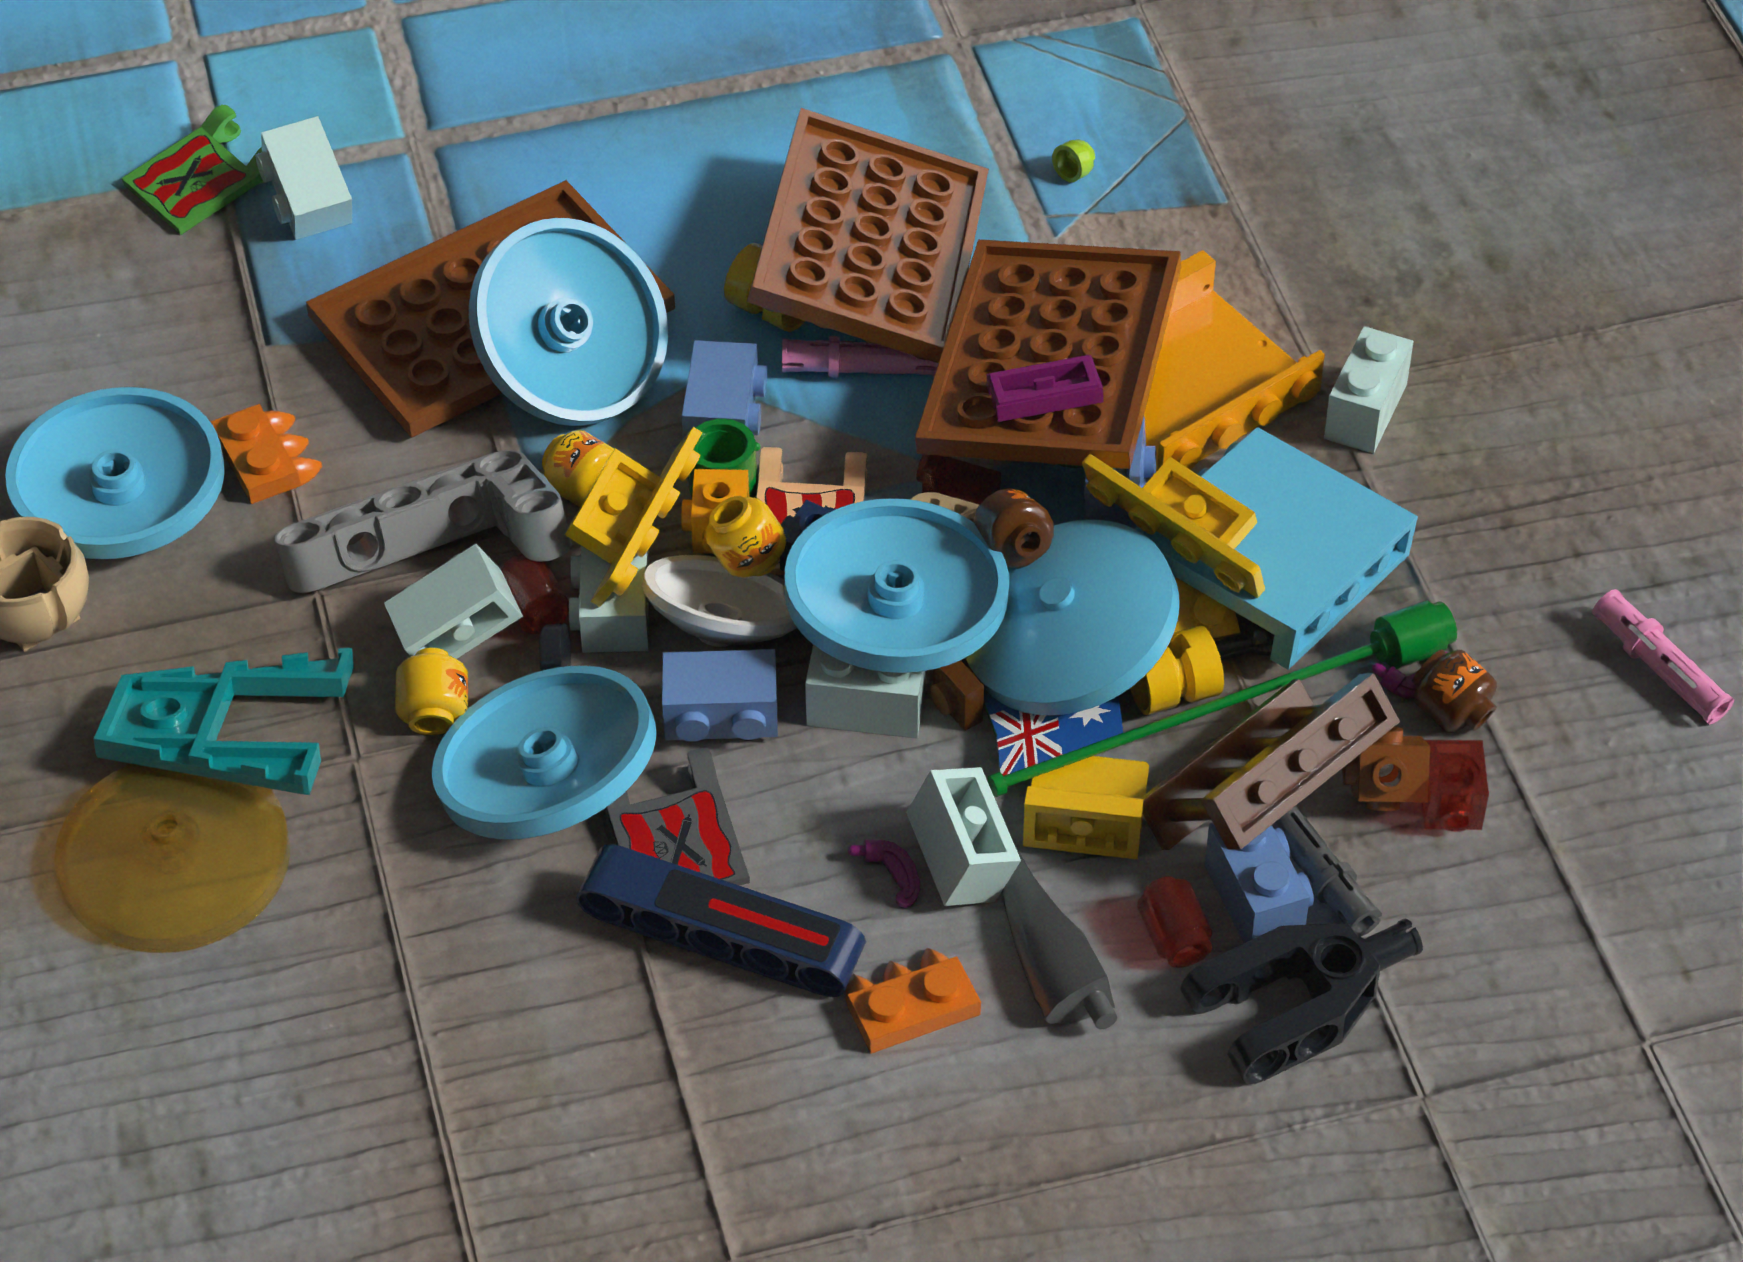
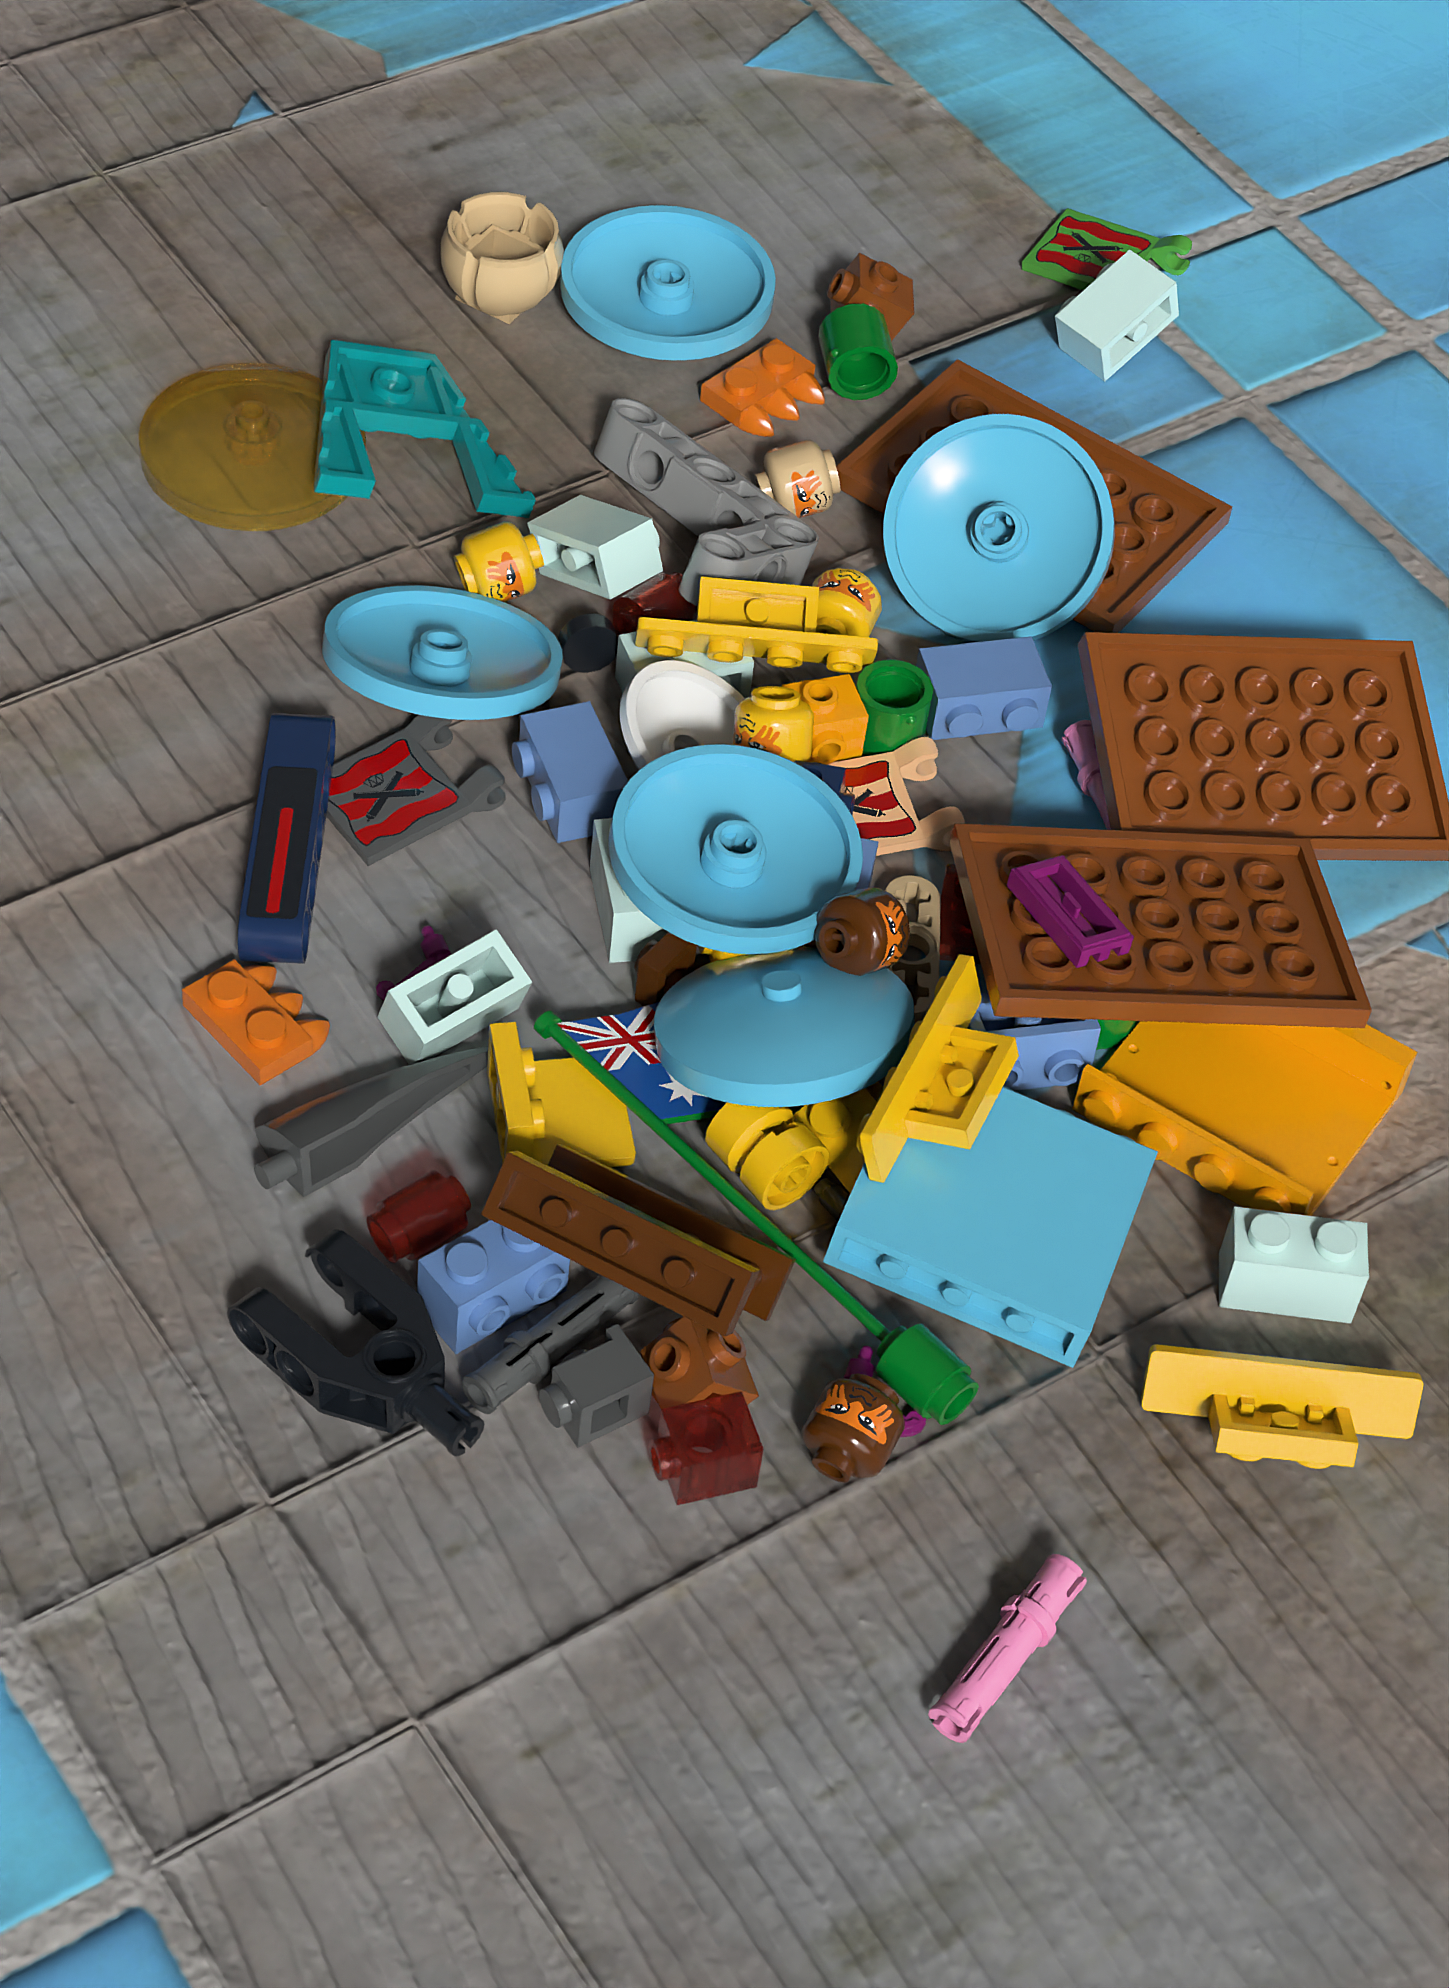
camera: 65 degrees right, 0 degrees up
none -> dark grey brick [539,1324,654,1448]
none -> tan head [754,440,841,518]
none -> green piece [818,304,898,400]
none -> dark orange brick [827,253,914,341]
none -> yellow bracket [1141,1344,1424,1469]

